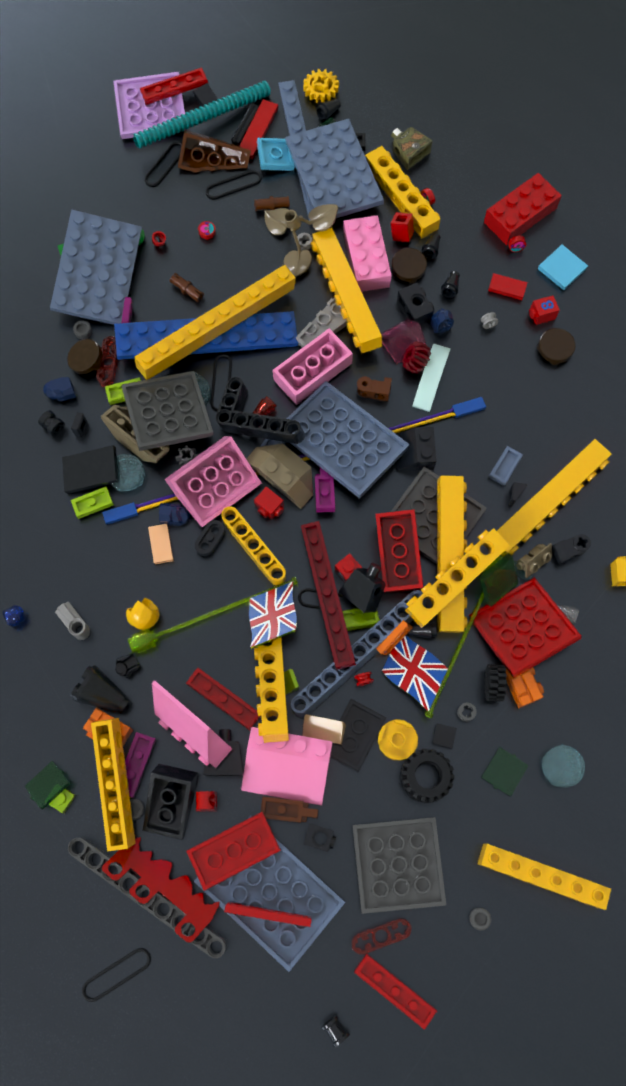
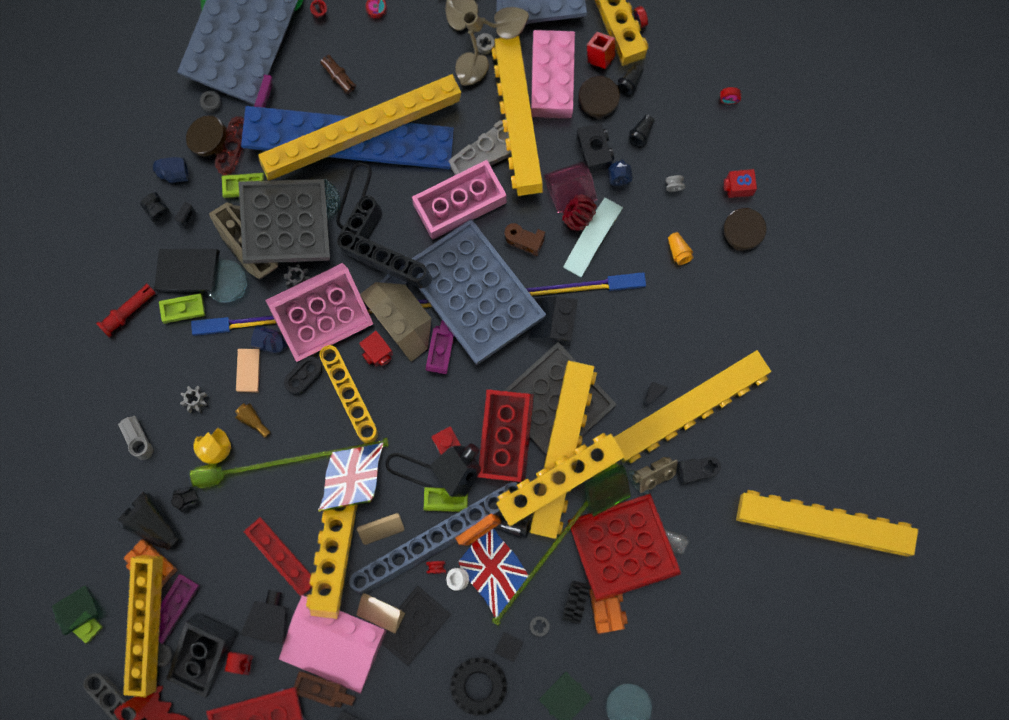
camera: 10 degrees right, 5 degrees up
clear blue piece [3,605,26,627] -> none
bright pink slope [152,681,232,768] -> none
clear red cone [253,396,277,416] -> none
lime slope [284,669,299,695] -> none
dark red plate [301,521,356,670] -> none
yellow tile [378,719,418,761] -> none
red brick [484,173,562,245] -> none
red tile [488,273,528,300] -> none
sand blue tile [488,446,523,487] -> none
medium azure tile [538,245,588,291] -> none
none -> red pin [96,283,156,338]
none -> light grey gear [180,386,208,413]
none -> pearl gold cone [235,403,270,438]
none -> tan slope [357,513,404,545]
none -> white tile [446,568,469,591]
none -> light orange cone [668,232,693,265]

